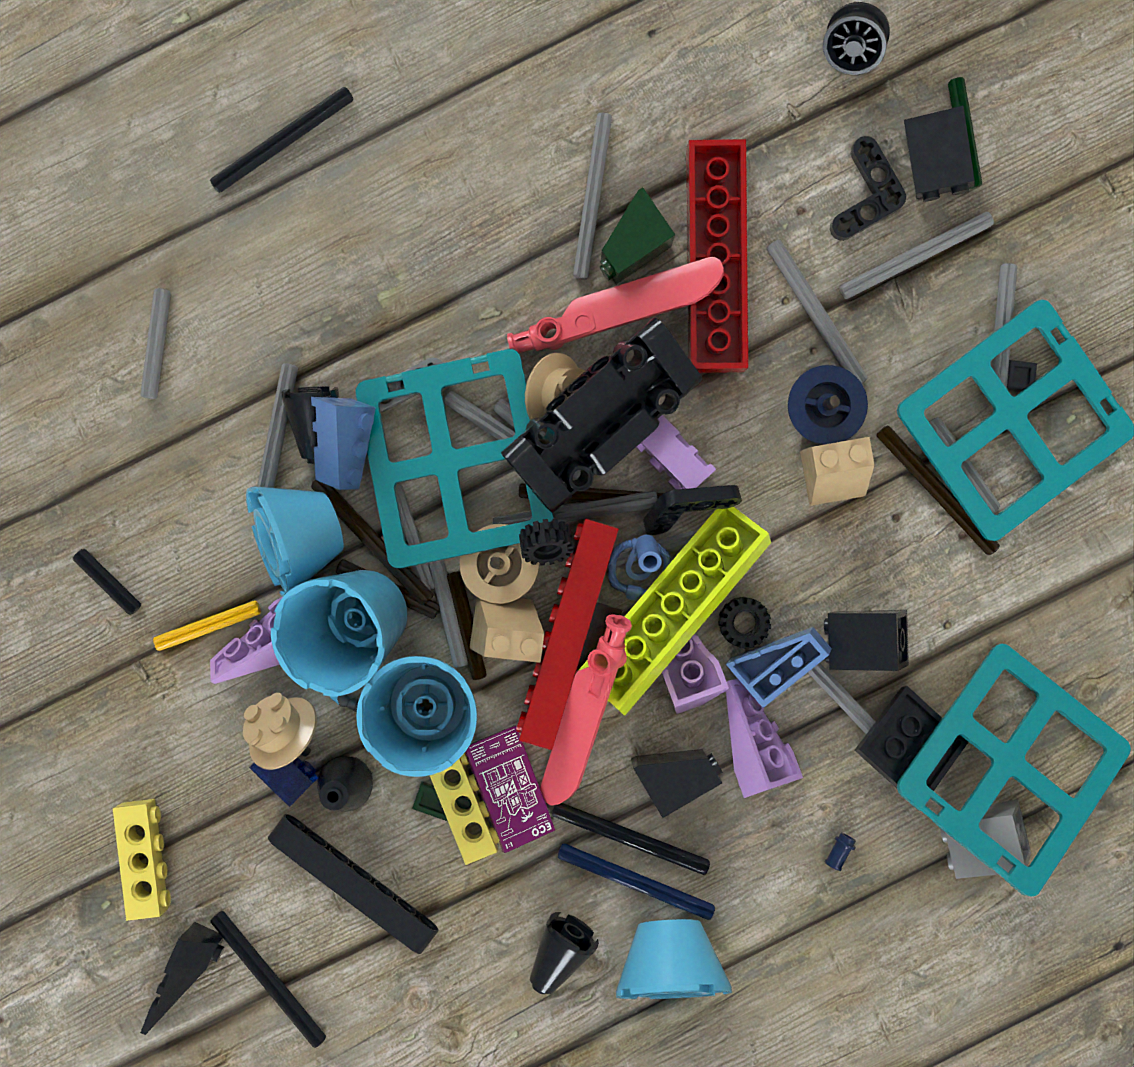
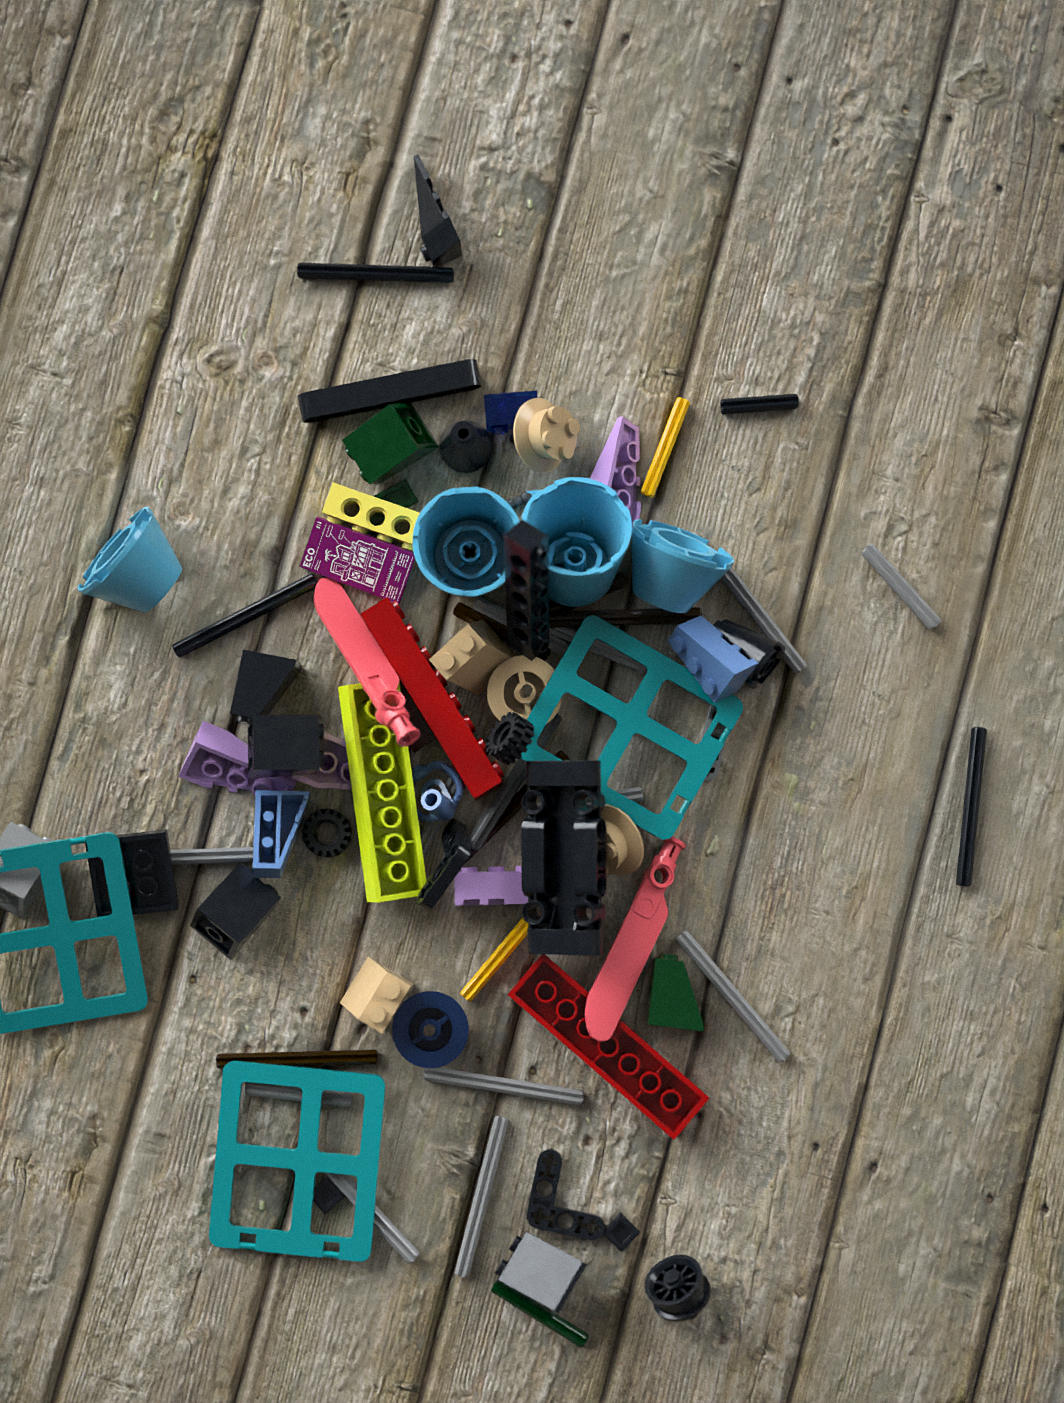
camera: 130 degrees right, 5 degrees down
light yellow brick [113,799,171,921] -> none
light grey axle [444,391,515,440] -> none
black cone [530,912,599,994] -> none
dark blue axle [558,843,715,920] -> none
dark blue pin [825,833,856,871] -> none
none -> black slope [247,715,324,778]
none -> dark green slope [342,403,439,485]
none -> yellow axle [460,918,528,1002]
none -> black brick [504,519,550,661]
none -> black tile [603,1212,640,1252]

